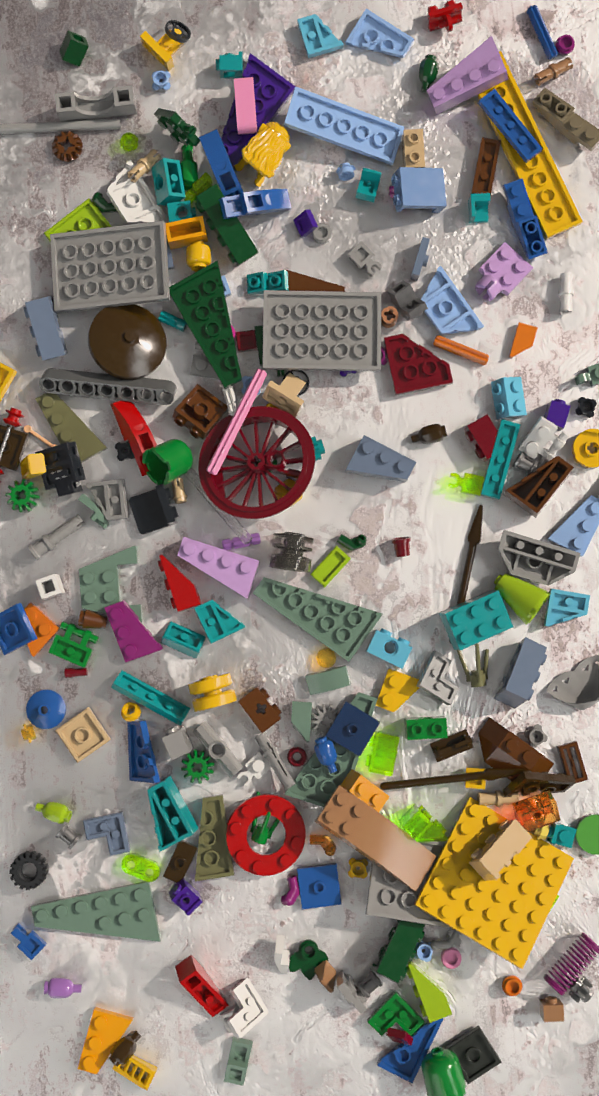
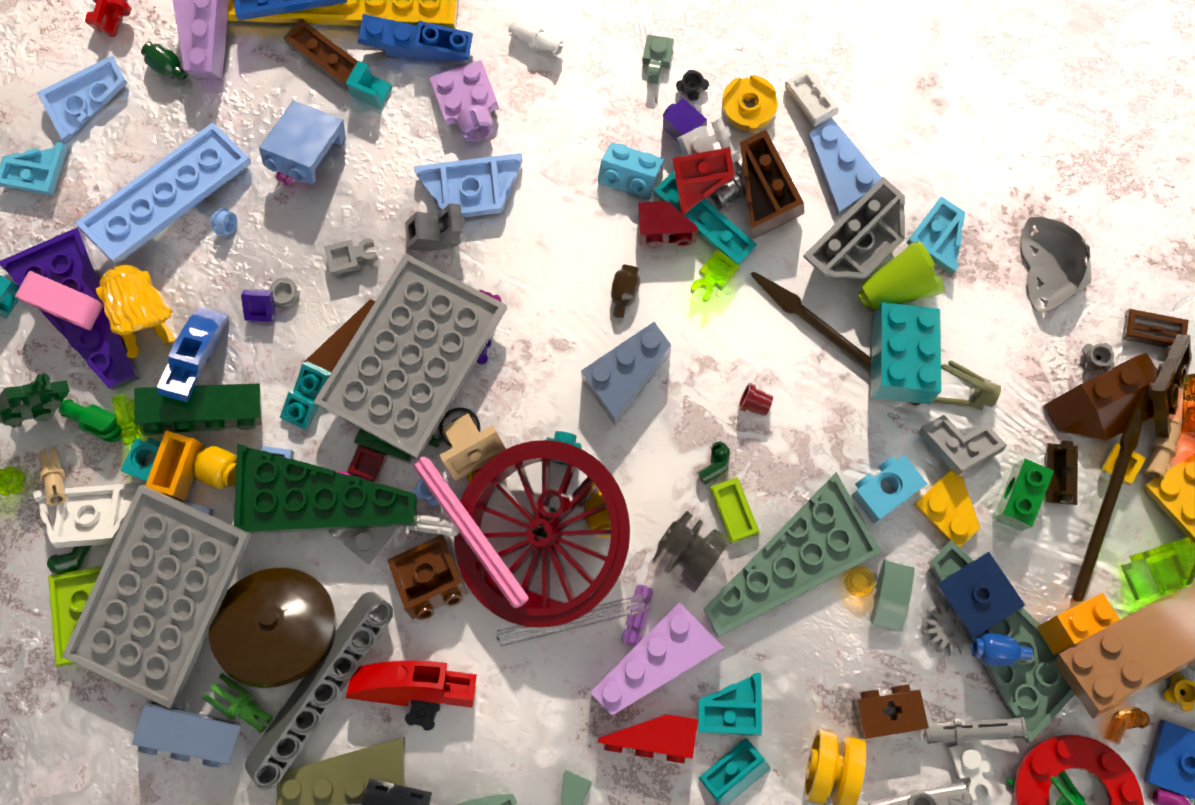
camera: 55 degrees left, 10 degrees down
light grey wing [86,479,128,521] -> none
black bracket [129,484,179,535] -> none
green cylinder [142,439,193,485] -> none
teal brick [151,158,186,206] -> none
teal piece [158,311,187,332] -> none
tan pin [171,478,188,504] -> none
blue slope [199,129,244,197] -> none
dark red plate [287,747,307,767] -> none
sand green slope [291,701,312,742] -> none
teal bracket [356,168,382,202] -> none
clear neon green brick [365,730,400,776] -> none
nougat bush [381,306,399,328] -> none
dark red plate [383,334,453,396] -> none
tan brick [401,129,425,168] -> none
sand blue plate [410,237,430,281] -> none
orange axle [433,335,489,365] -> none
sand blue wedge [494,637,547,709] -> none
orange tile [509,322,538,358] -> none
none -> bright green arm [202,673,273,733]
none -> red wing [672,147,735,214]

